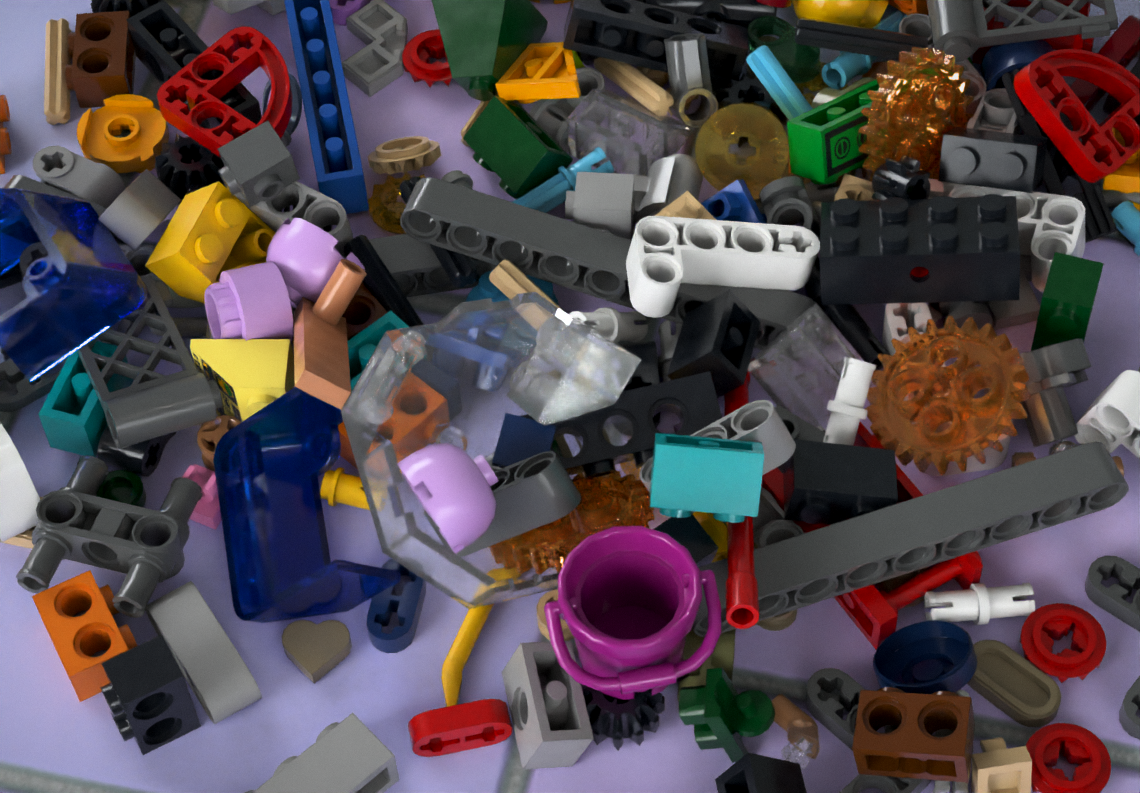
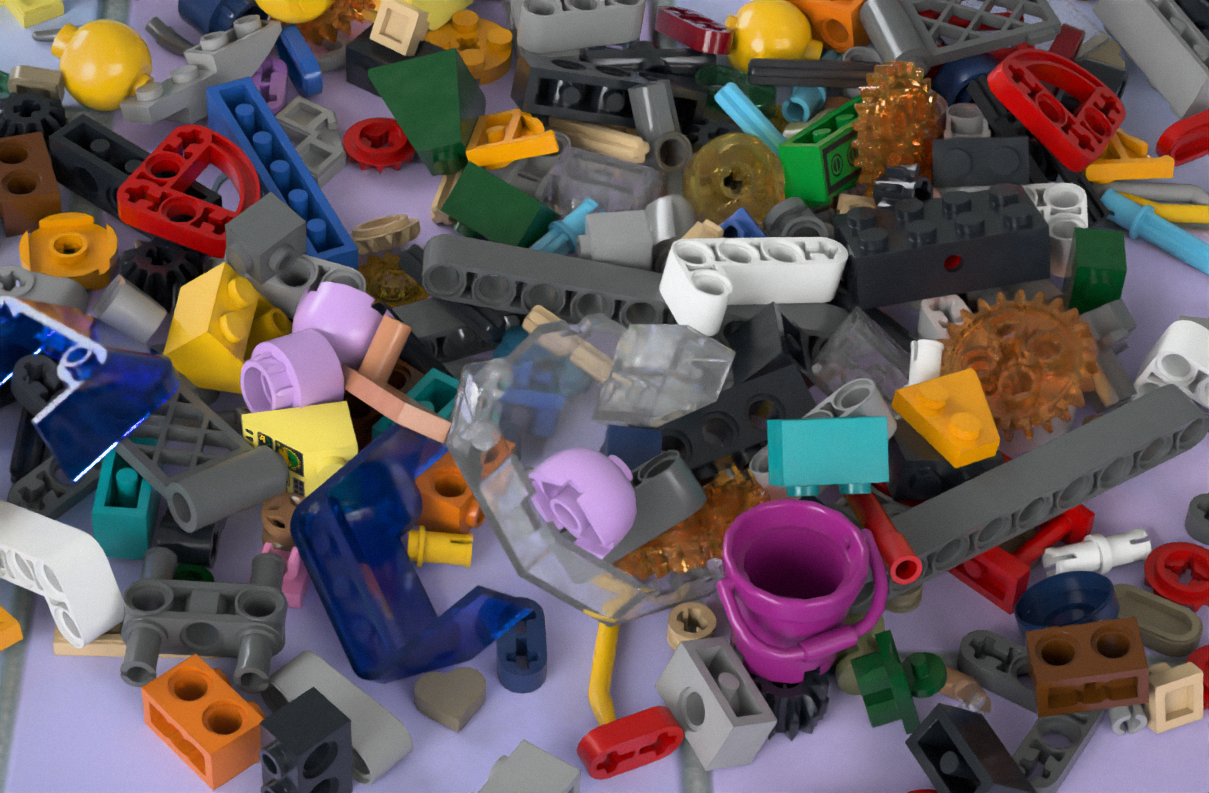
camera: 20 degrees left, 10 degrees down
none -> light orange wing [891,368,1001,468]

